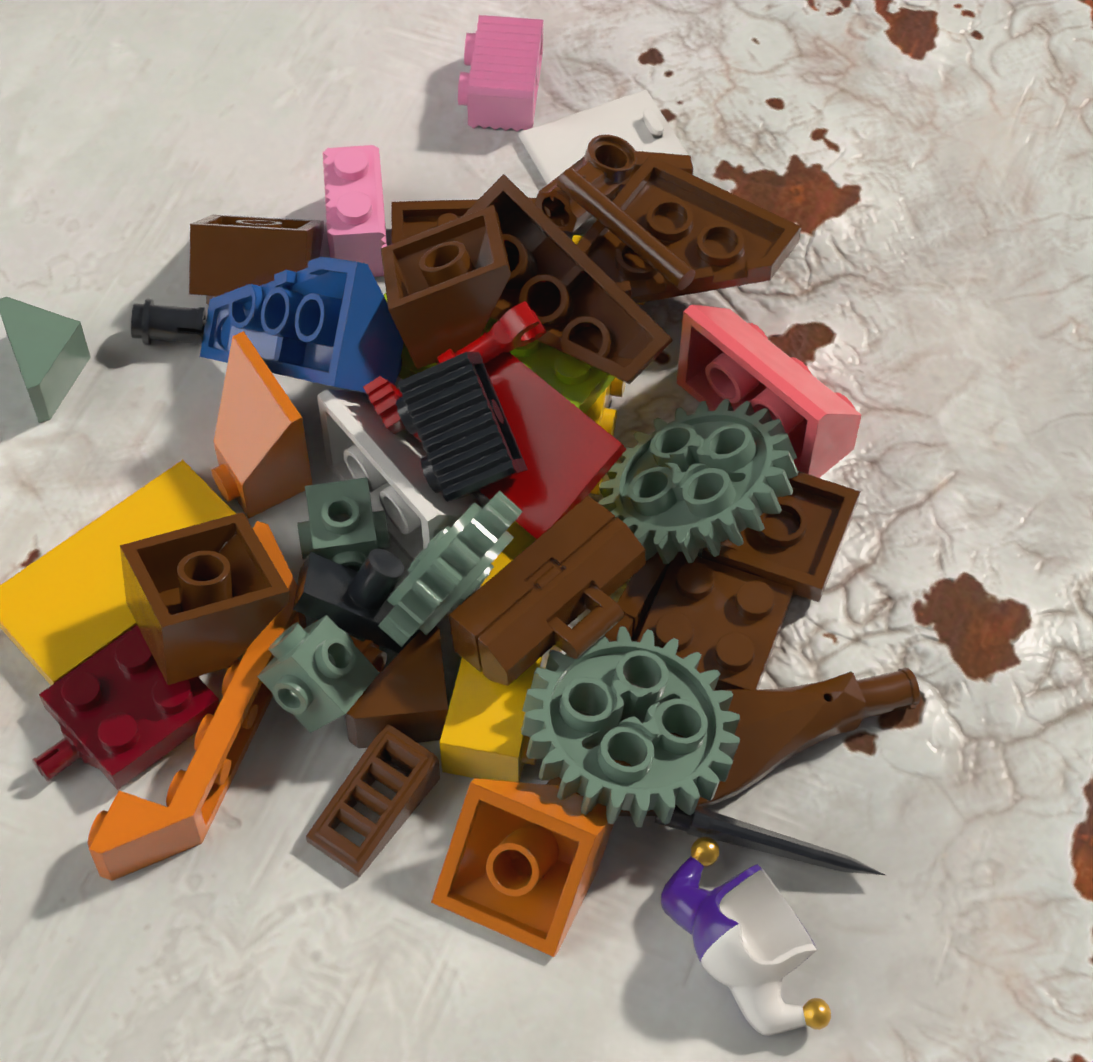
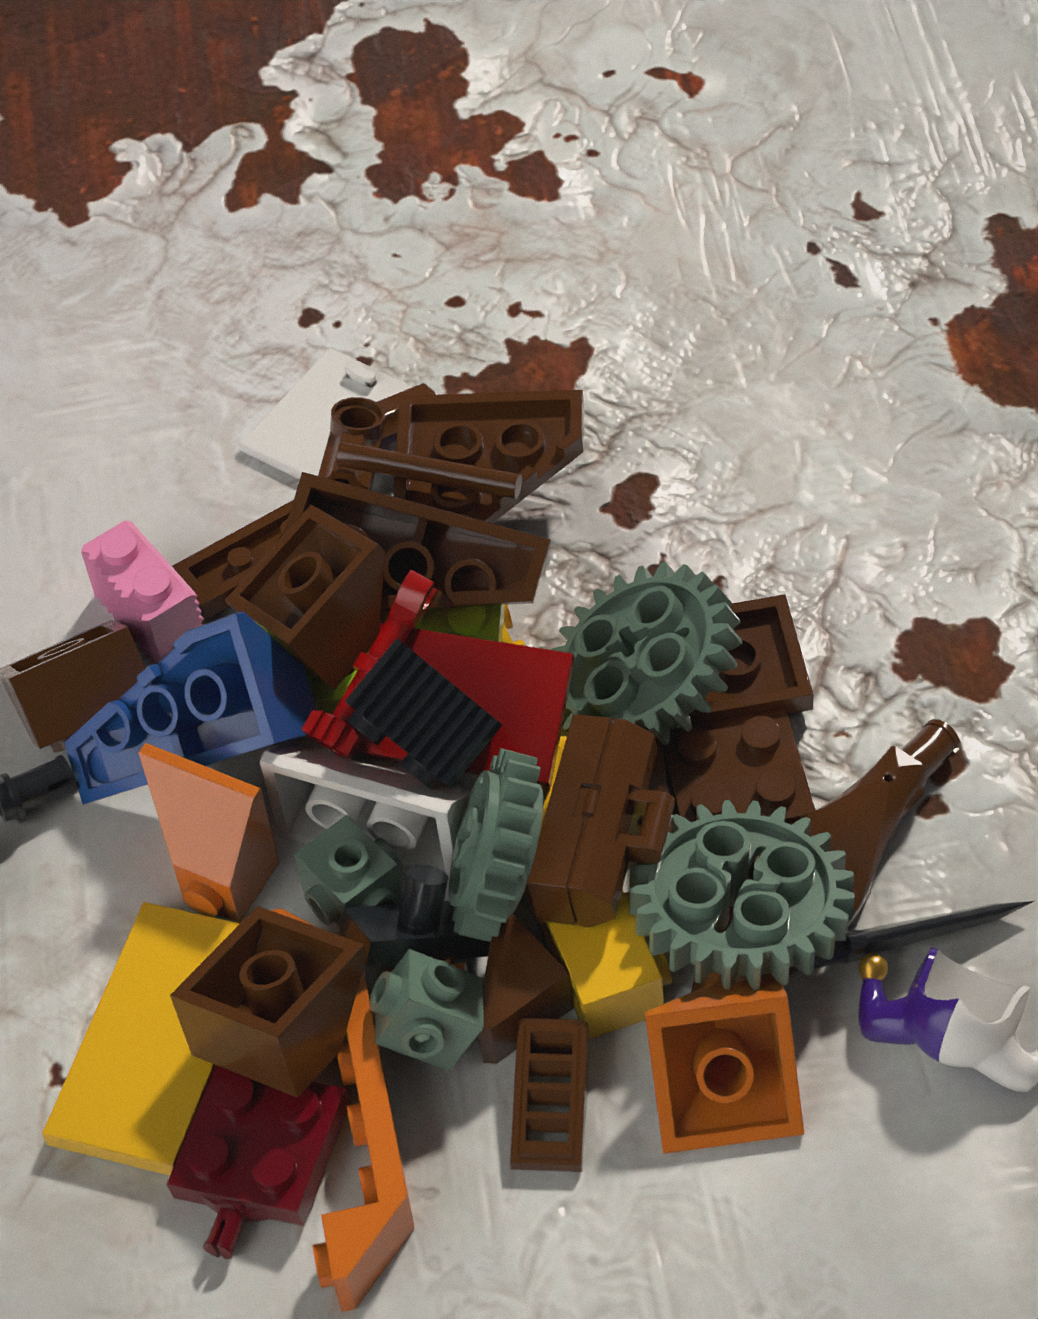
camera: 25 degrees left, 5 degrees down
bright pink brick [458,15,544,132] -> none
coral slope [677,304,861,478] -> none

